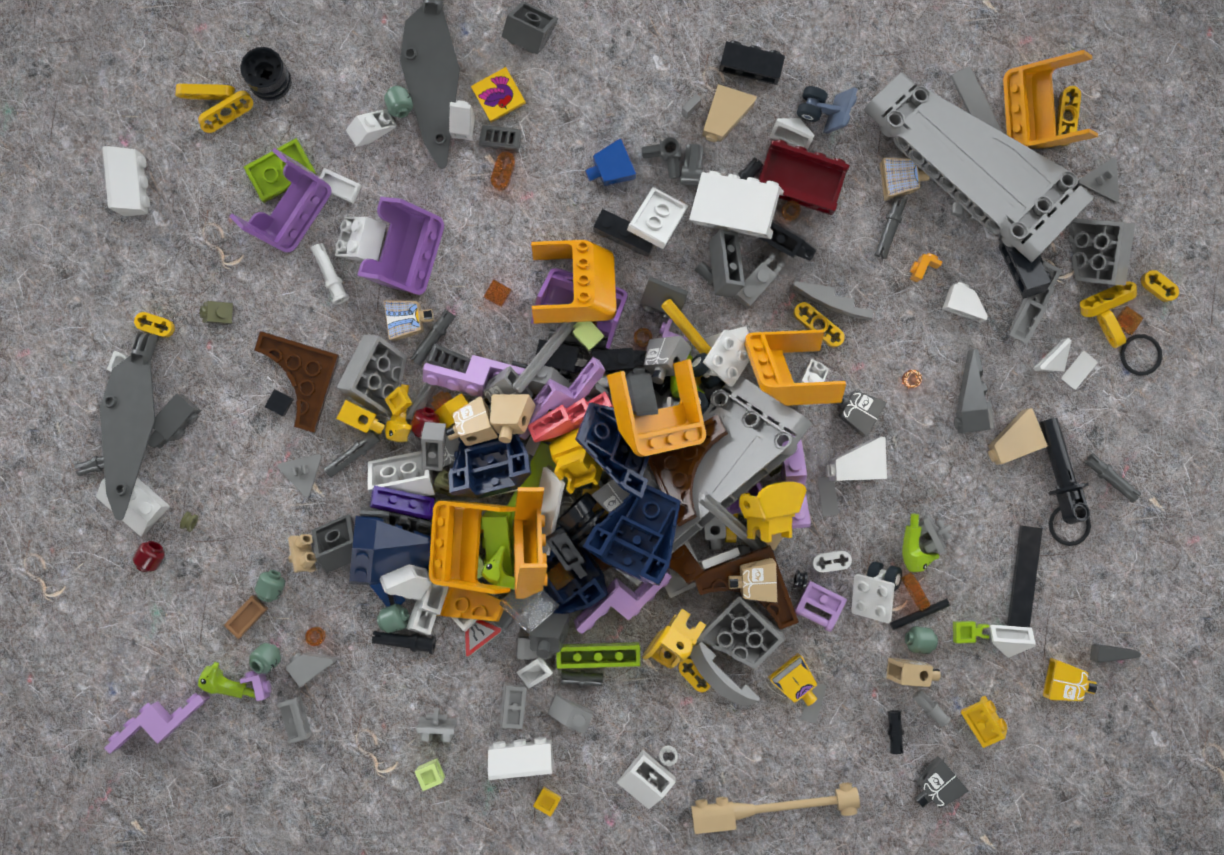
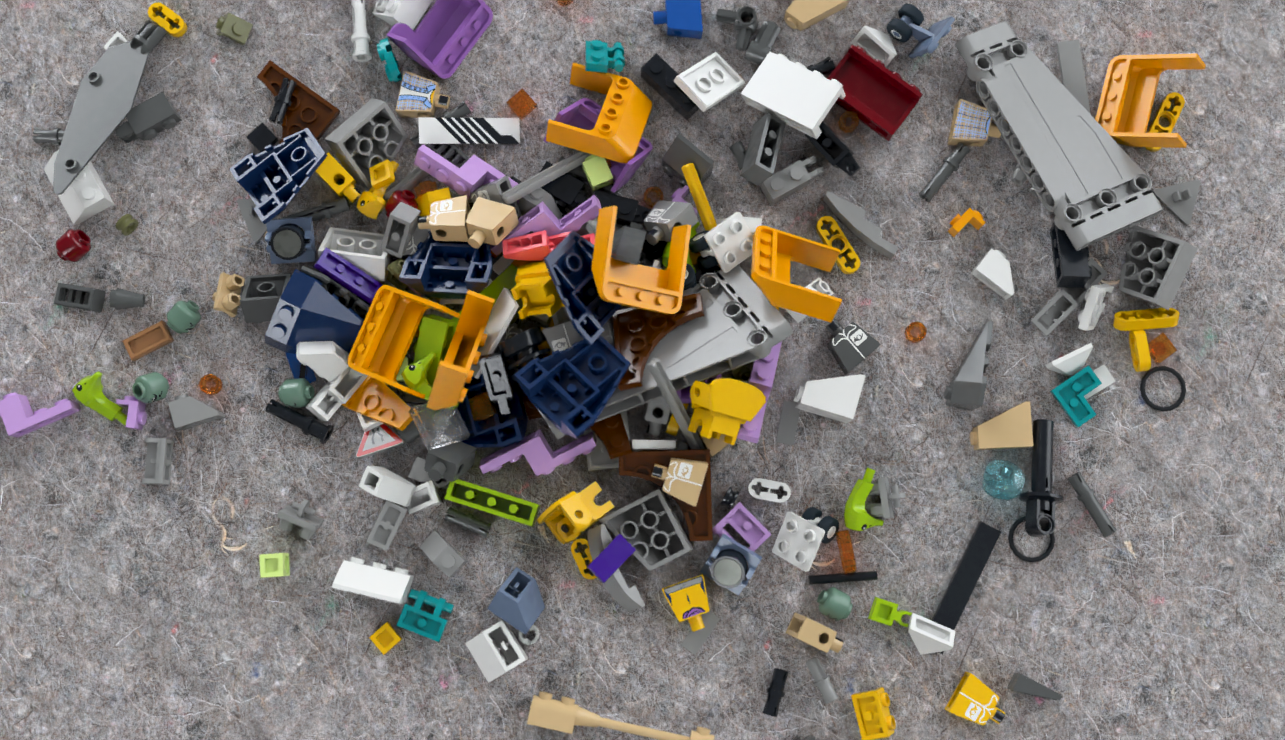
camera: 15 degrees right, 5 degrees down
yellow beam [1141,270,1179,302] -> none
none -> dark grey slope [54,282,106,313]
none -> dark grey cone [109,288,145,310]
none -> dark blue wedge [229,128,328,224]
none -> piece [265,217,317,264]
none -> black pin [269,78,297,124]
none -> white slope [359,466,417,506]
none -> teal plate [376,38,403,83]
none -> teal plate [396,589,454,642]
none -> white sticker [418,117,520,144]
none -> sand blue slope [487,567,545,635]
none -> teal plate [585,40,625,73]
none -> dark purple tile [587,534,636,583]
none -> piece [700,533,762,596]
none -> clear light blue piece [982,460,1025,500]
none -> teal plate [1050,365,1102,428]
none -> white wing [1078,284,1114,331]

